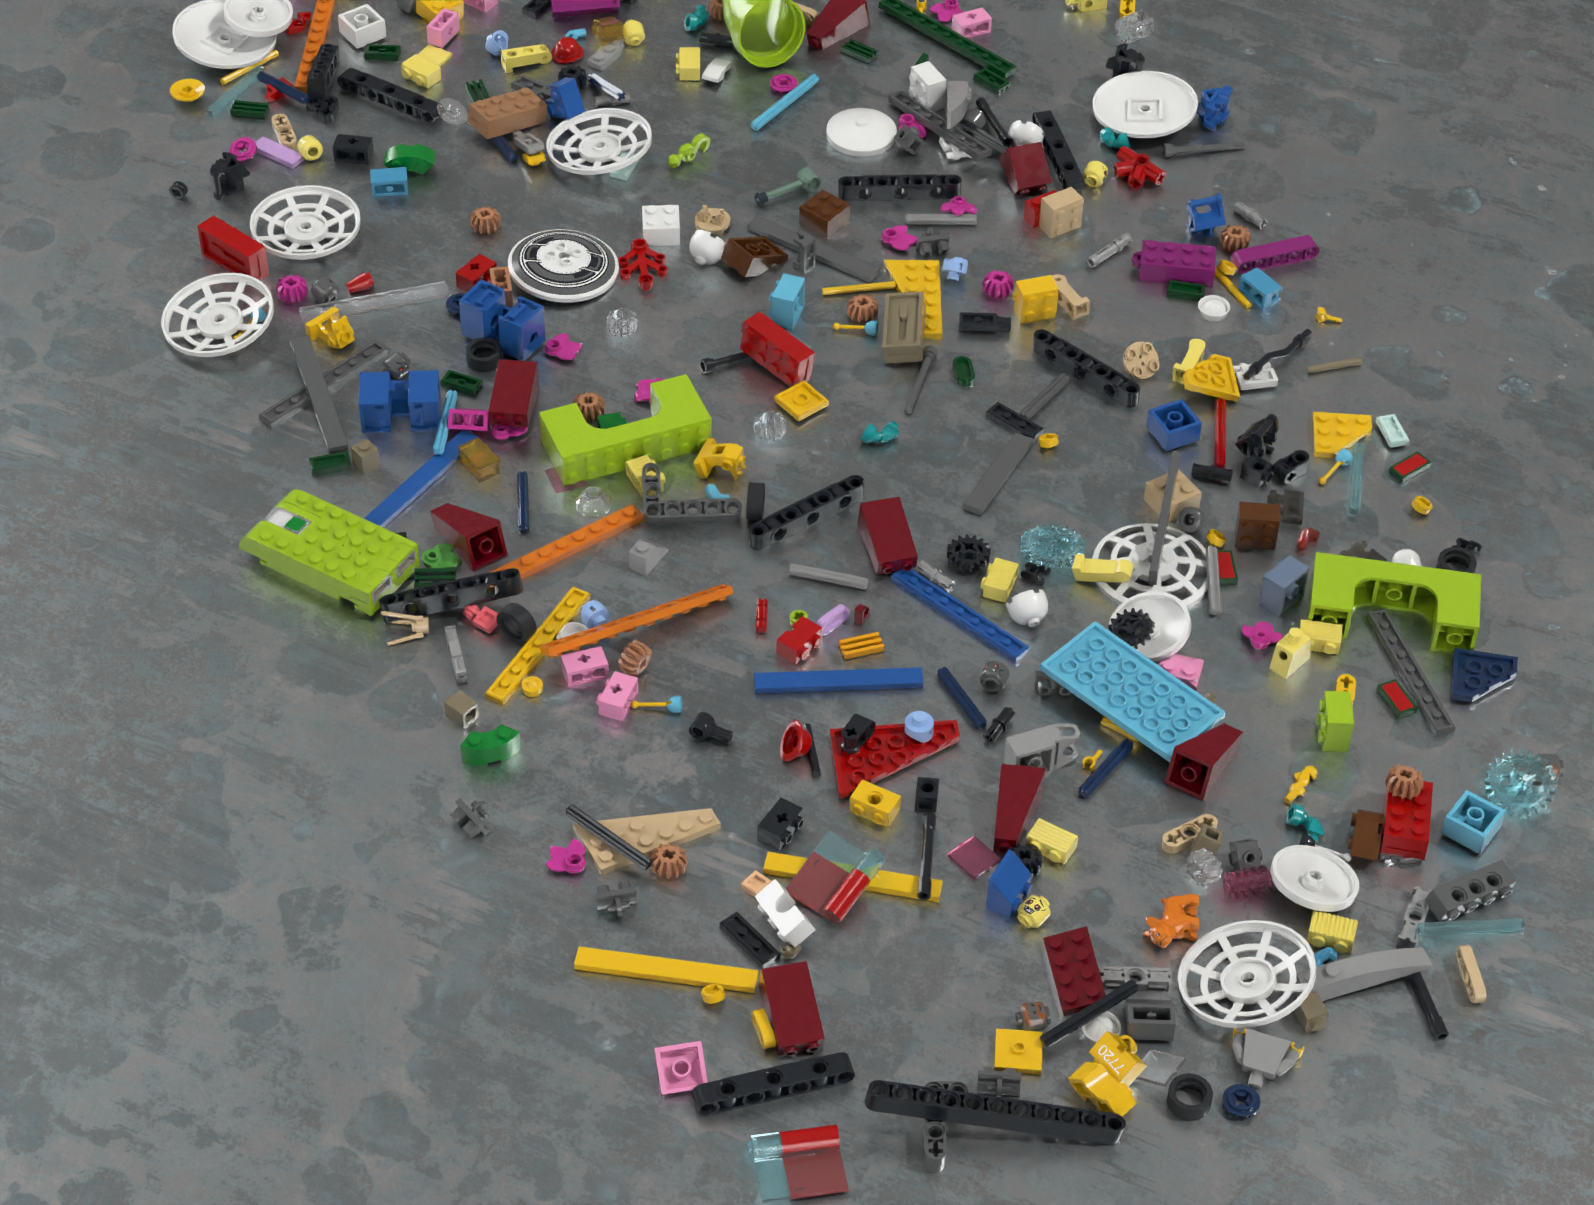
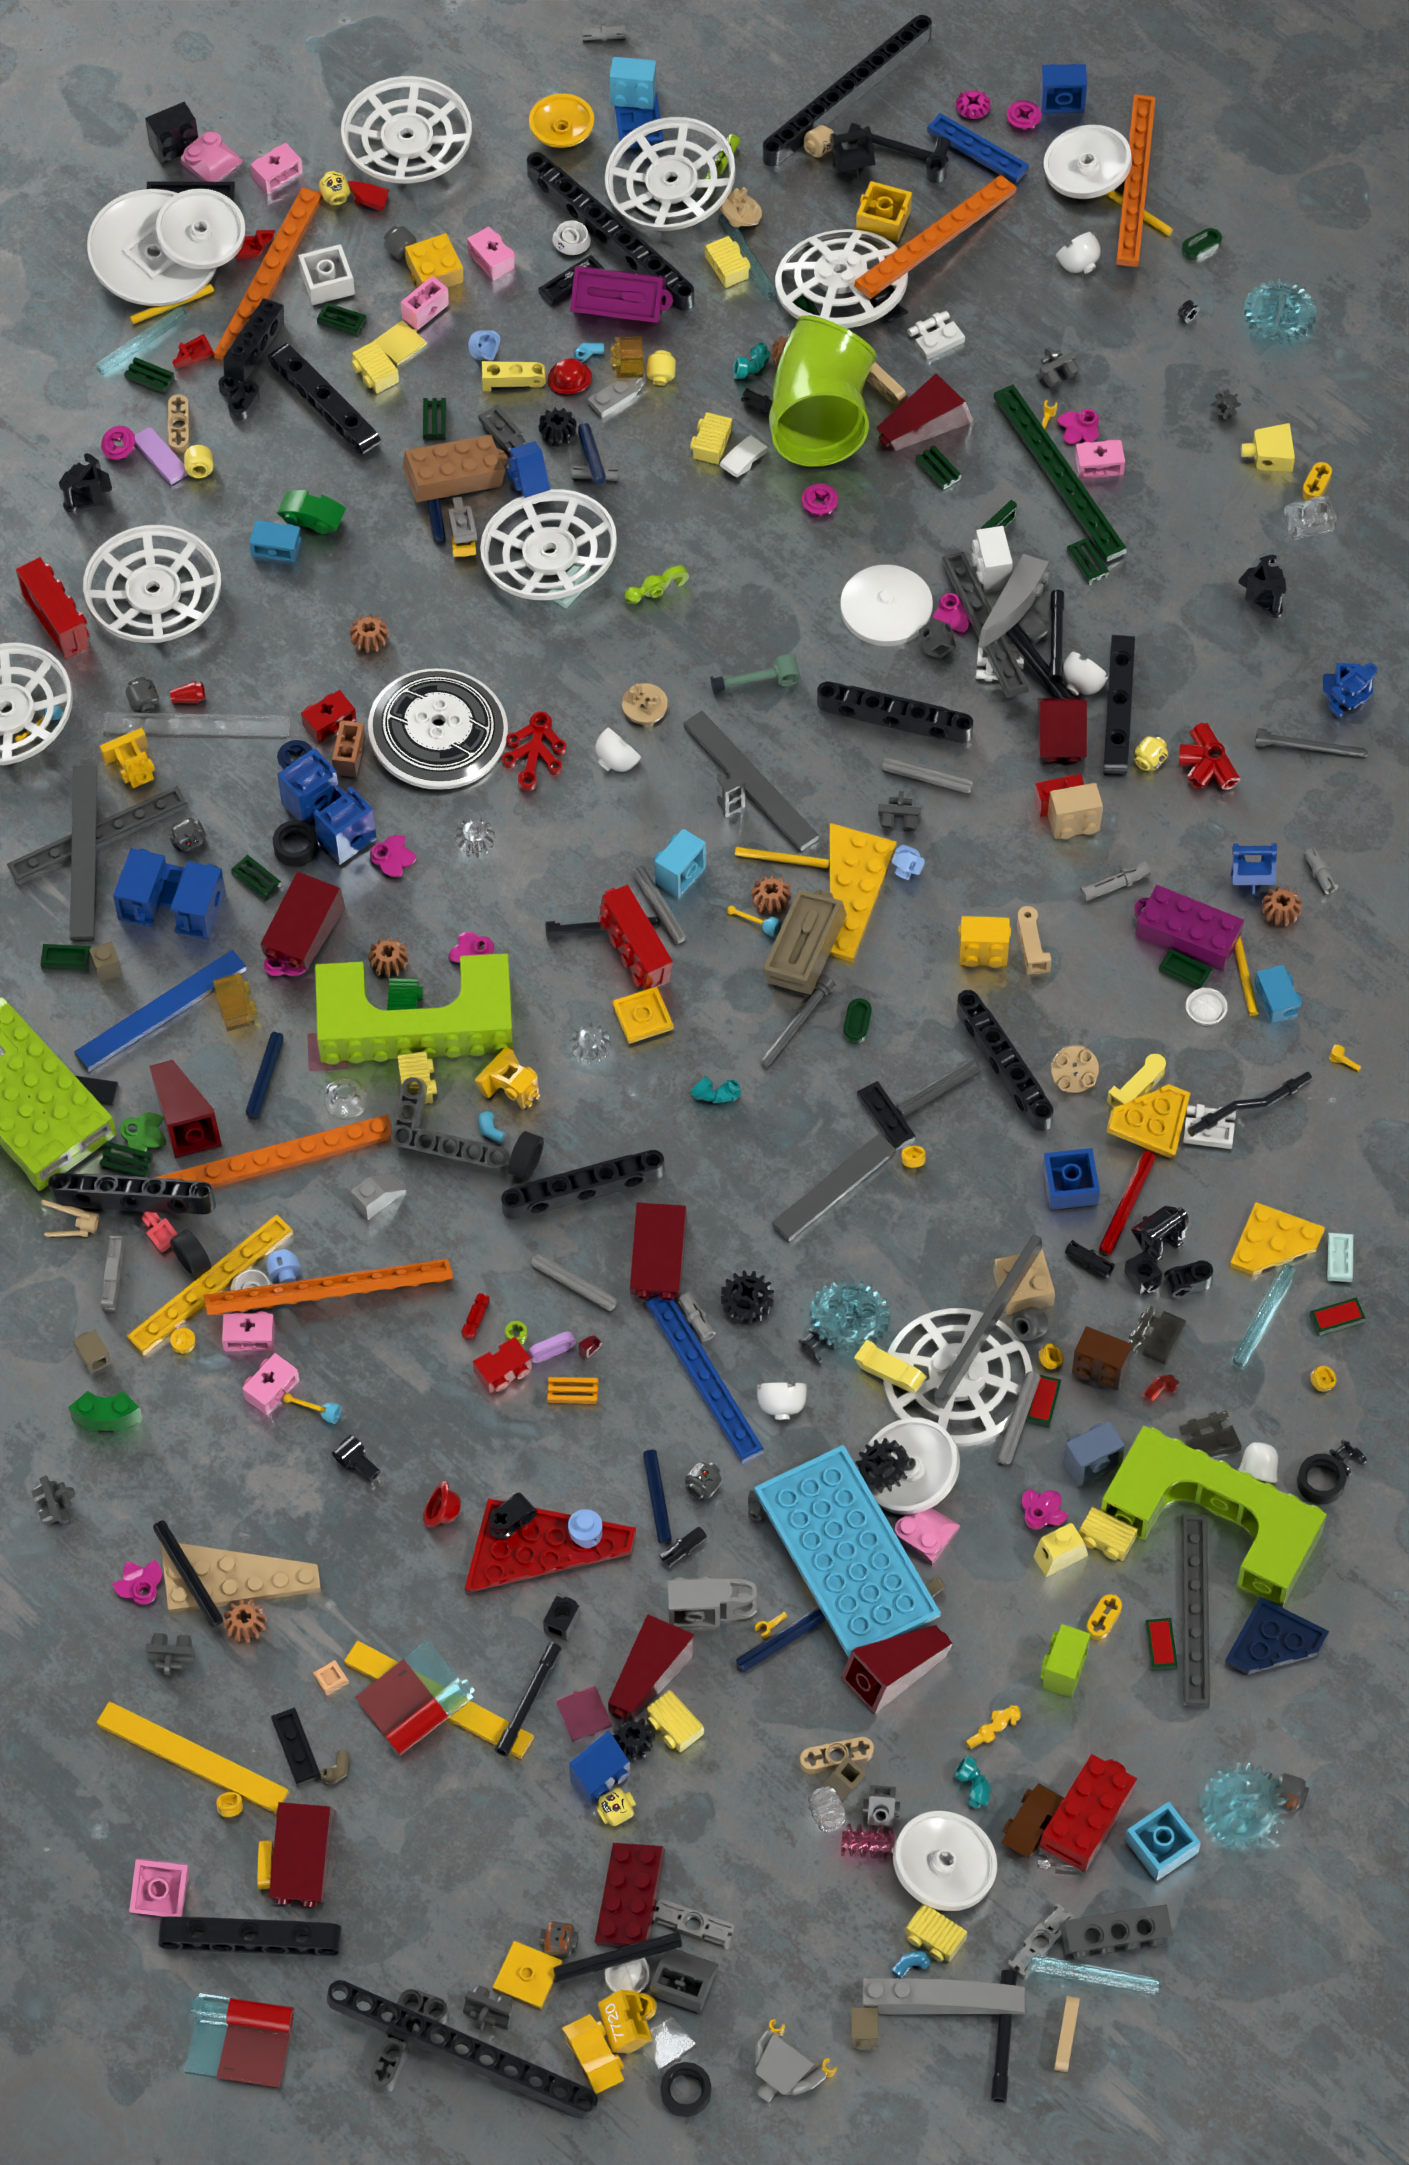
camera: 20 degrees right, 15 degrees up
black bush [169,181,188,199] -> none
yellow dish [170,79,205,101] -> none
dark blue axle [256,71,309,104] -> none
dark pink gear [276,274,308,304] -> none
black brick [333,134,374,165] -> none
medium azure axle [433,390,458,455] -> none
clear dish [437,97,468,126] -> none
dark pink brick [448,408,491,431] -> none
nougat gear [618,640,652,677] -> none
white brick [642,205,680,246] -> none
reddish brown slope [721,236,789,278] -> none
medium azure axle [750,74,819,131] -> none
blue tile [754,667,924,693] -> none
white arch [755,879,816,947] -> none
black brick [757,797,804,851] -> none
reddish brown brick [799,190,851,239] -> none
black bar [802,723,821,778] -> none
yellow brick [849,780,901,827] -> none
dark pink plate [881,225,917,251] -> none
dark pink plate [941,196,977,217] -> none
black hinge [959,312,1011,332] -> none
light yellow brick [980,557,1019,603] -> none
dark pink gear [982,269,1014,299] -> none
white dish [1093,71,1198,138] -> none
teal arm [1099,128,1131,149] -> none
orange animal [1143,894,1199,948] -> none
white dish [1178,920,1317,1028] -> none
yellow tile [1218,260,1237,275] -> none
dark blue gear [1222,1084,1261,1119] -> none
magenta beam [1230,235,1320,274] -> none
hinge [1299,834,1352,862] -> none
dark tan bar [1306,357,1362,374] -> none
hinge [1319,449,1353,485] -> none
nougat gear [1385,764,1424,800] -> none

